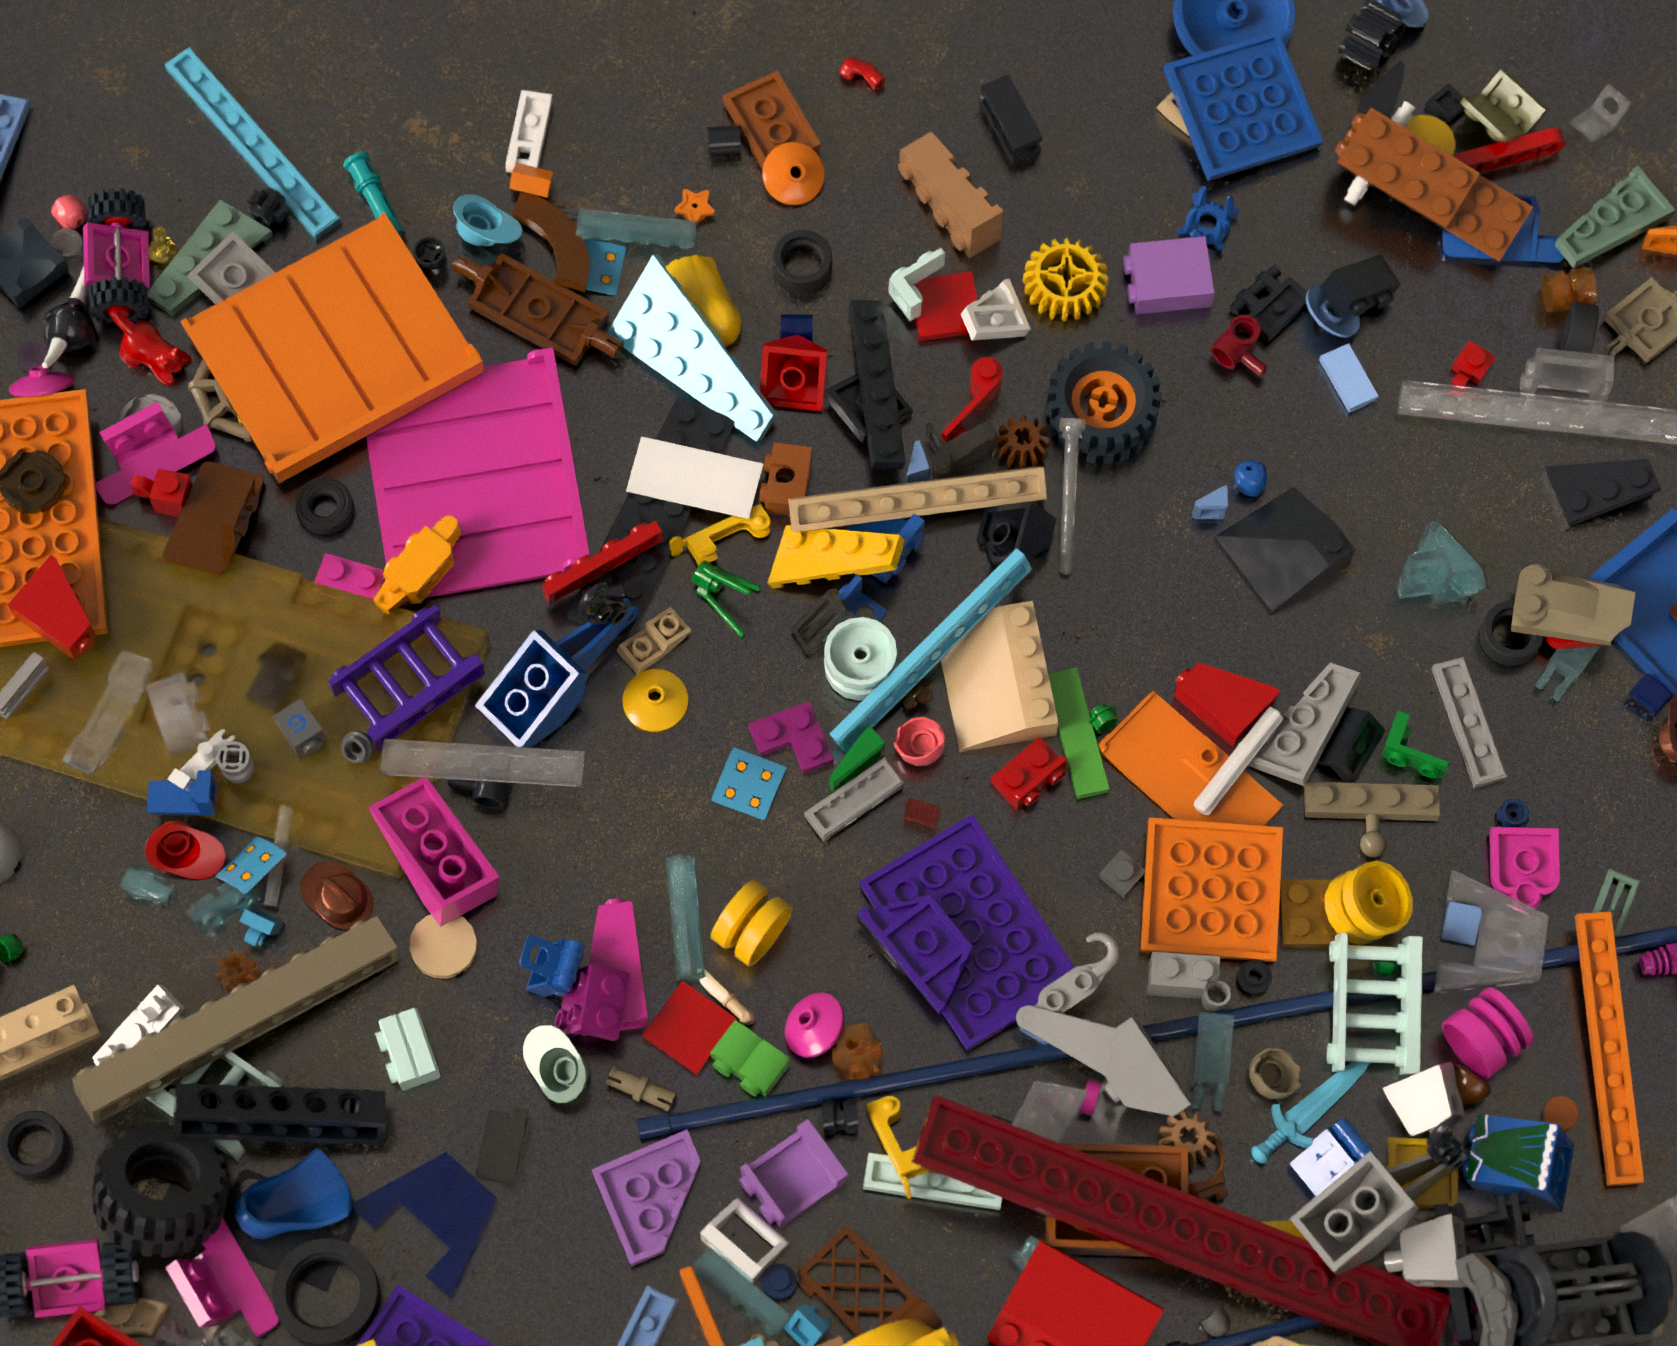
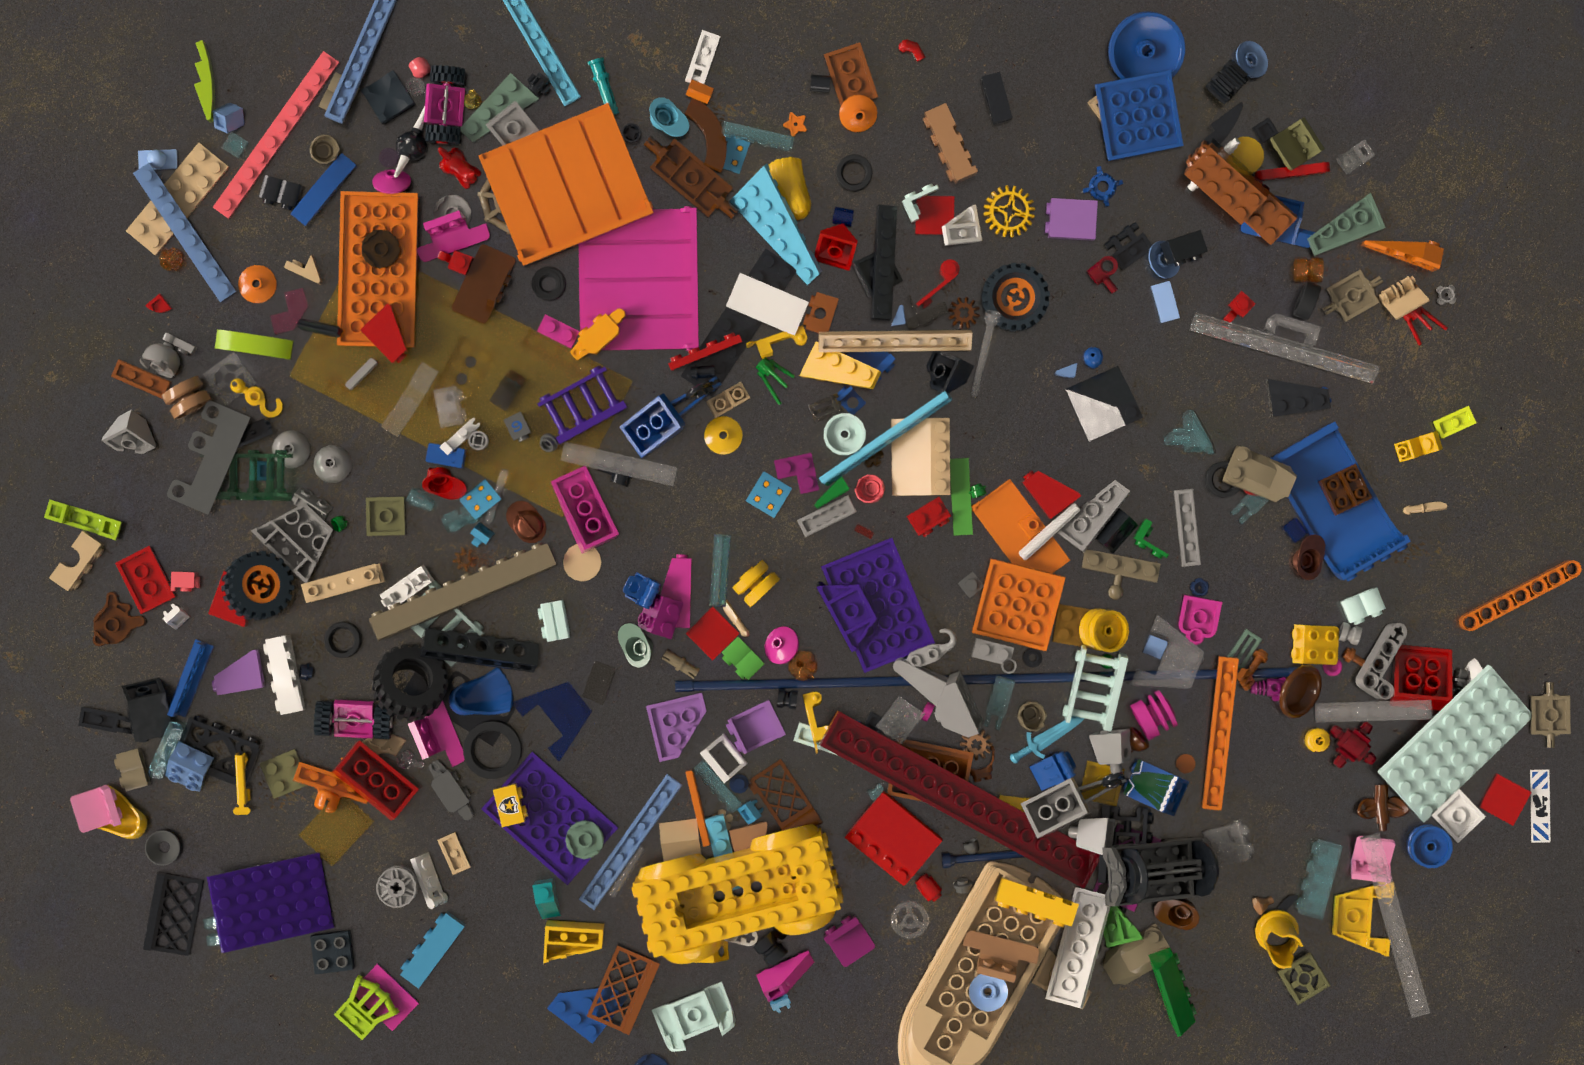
camera: 15 degrees right, 20 degrees up
none -> olive plate [366,497,406,536]
none -> dark orange hinge [1236,649,1268,691]

